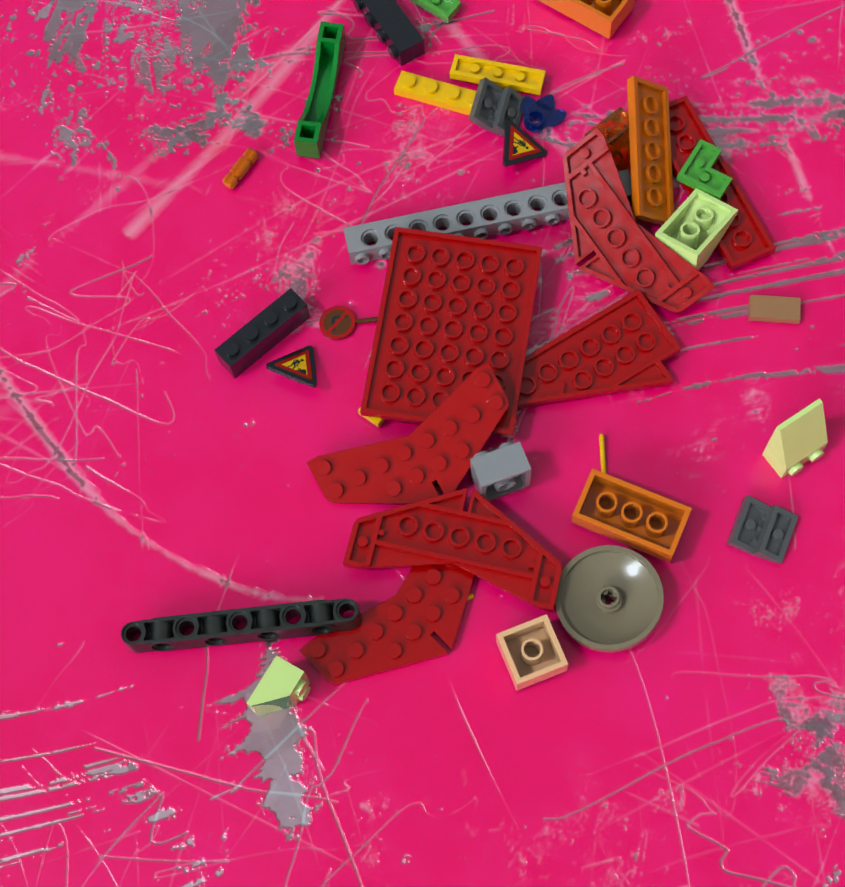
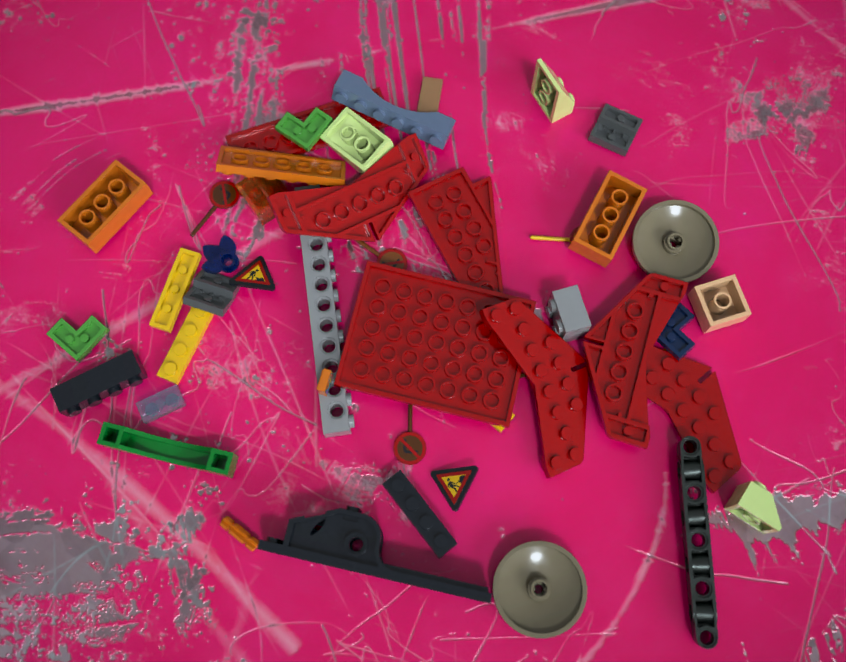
camera: 90 degrees left, 5 degrees up
none -> clear light blue plate [135,384,186,424]
none -> piece [190,181,240,237]
none -> black piece [257,506,492,603]
none -> orange tile [316,368,334,396]
none -> sand blue arch [332,69,456,150]
none -> piece [356,241,407,270]
none -> dark tan dish [492,541,587,639]
none -> dark blue plate [657,303,695,361]

